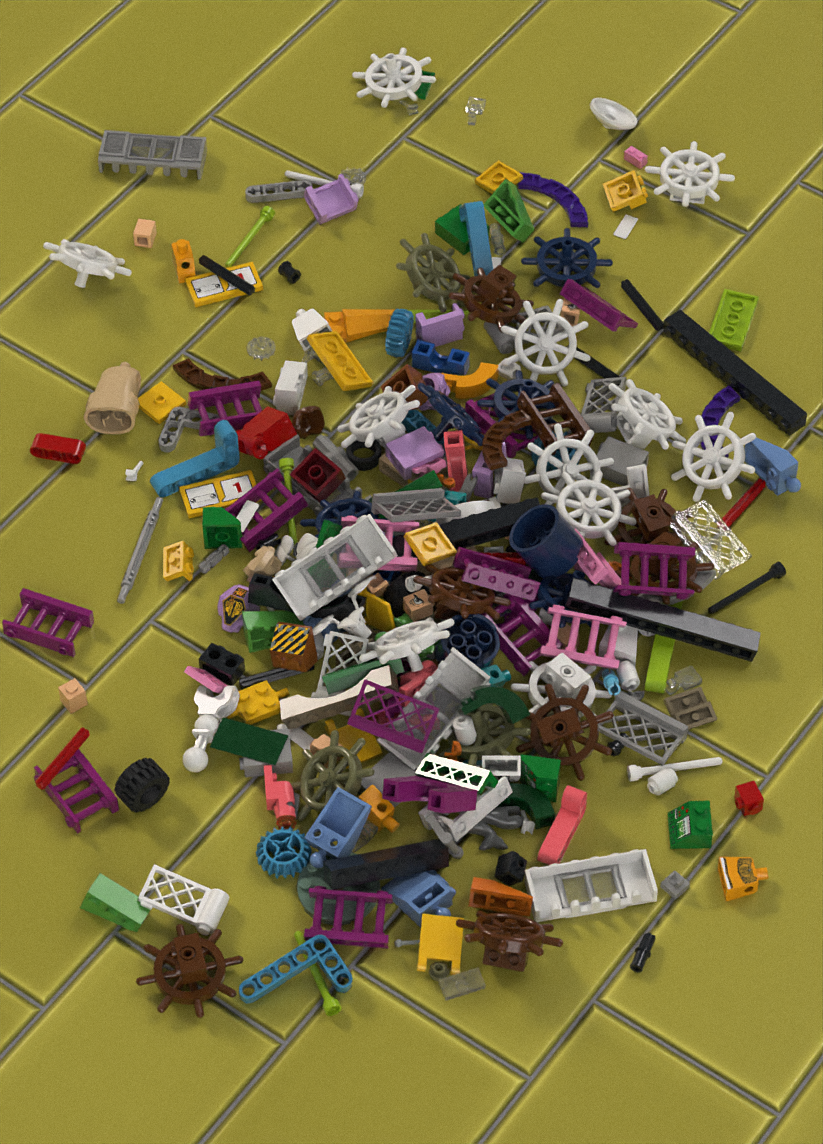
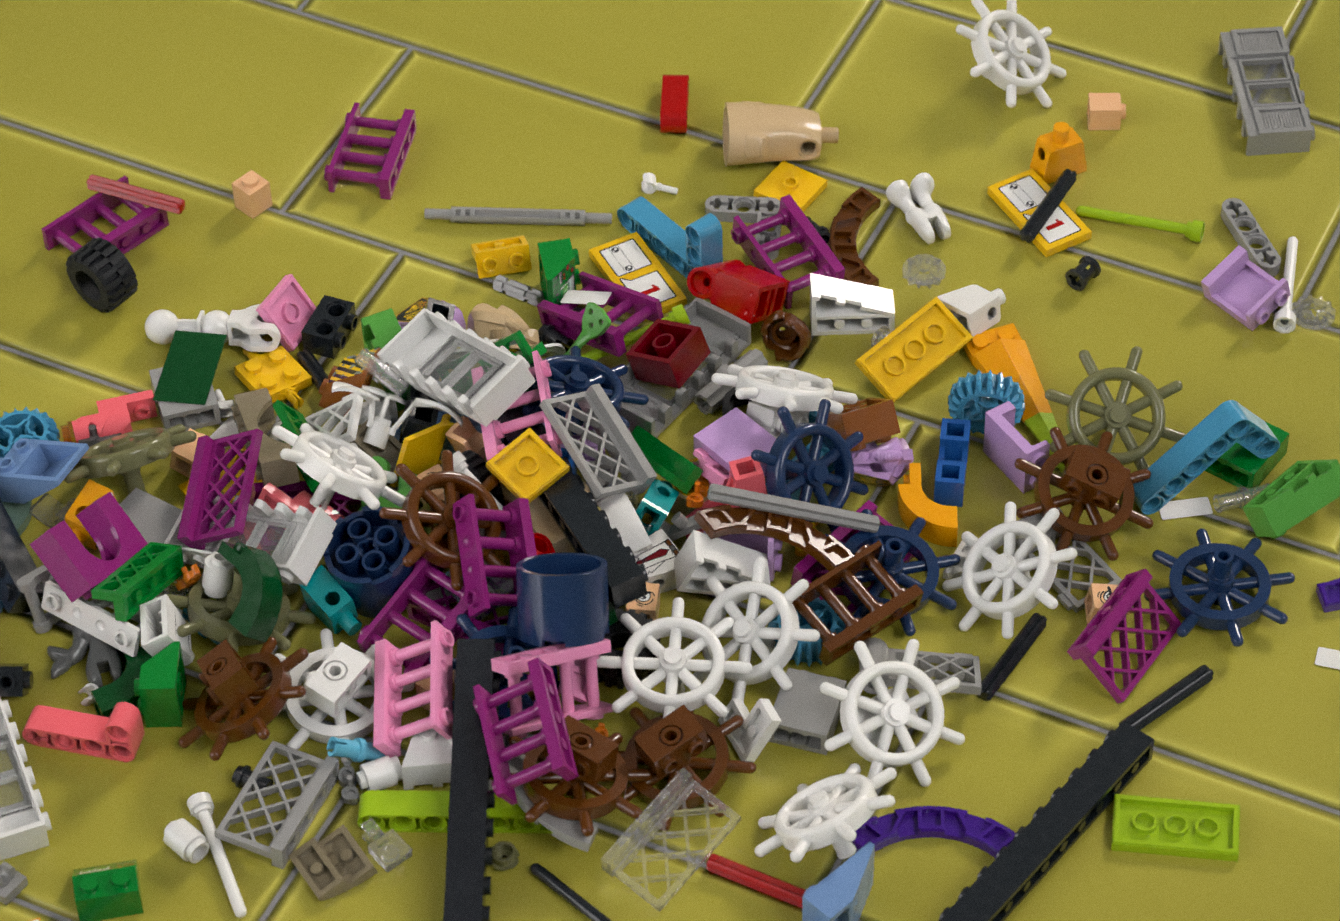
camera: 80 degrees right, 5 degrees down
none -> clear pin [354,348,410,397]
none -> bright green piece [564,302,611,355]
none -> light grey axle [708,484,880,533]
none -> white piece [886,172,951,244]

